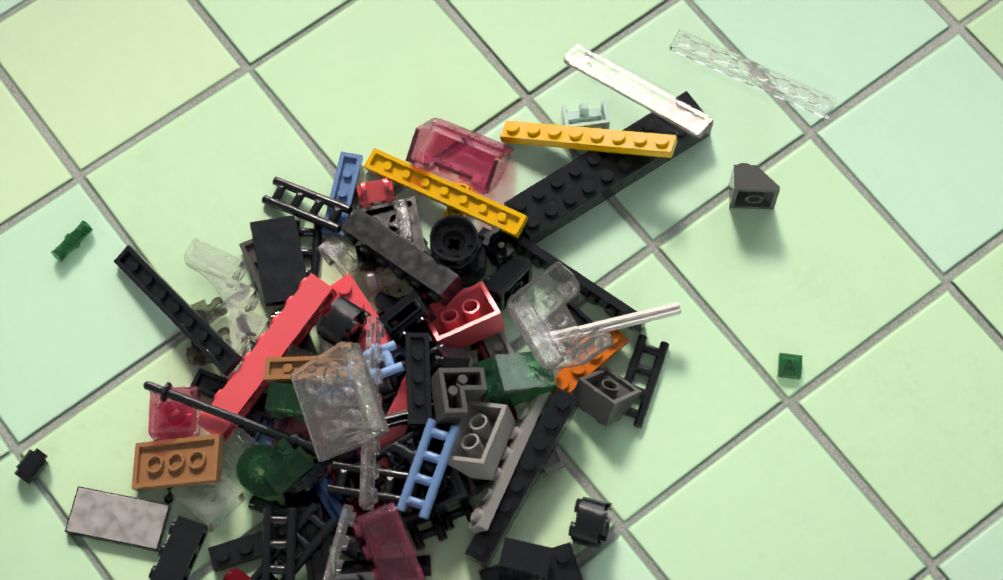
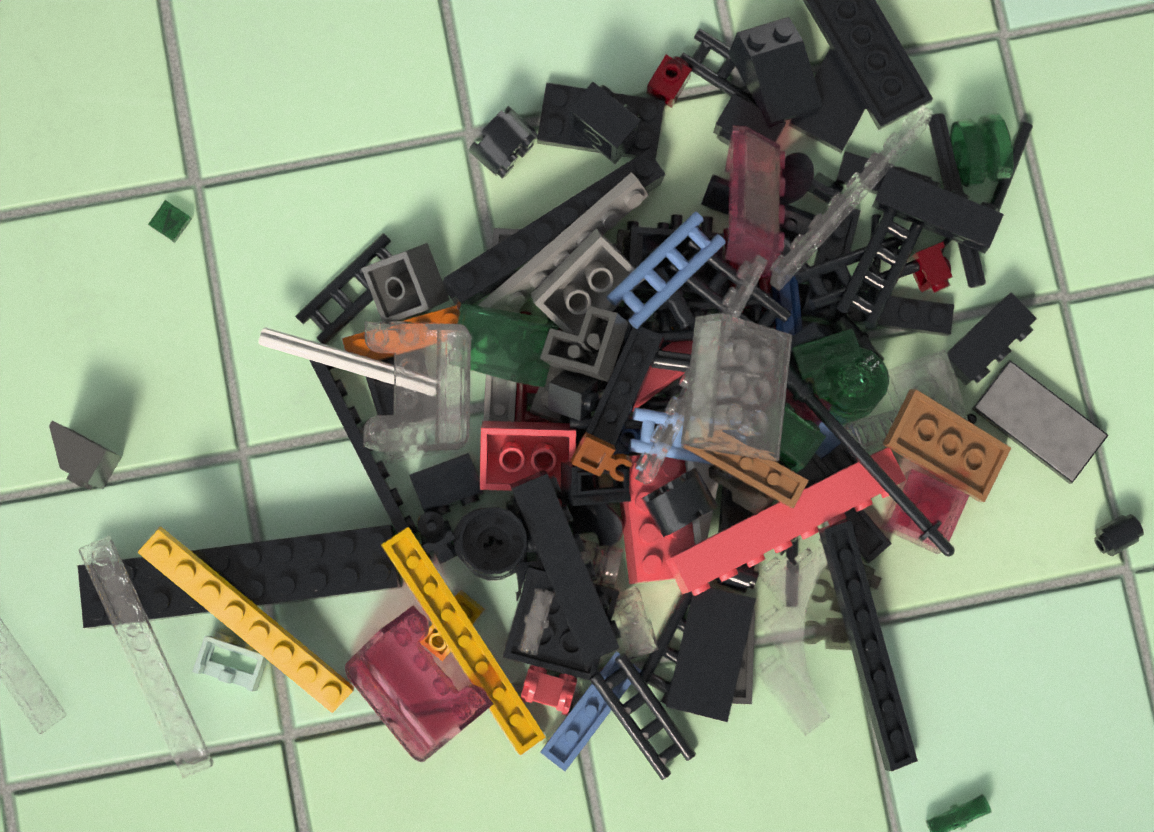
camera: 155 degrees left, 15 degrees up
none -> dark orange plate [571,432,632,481]

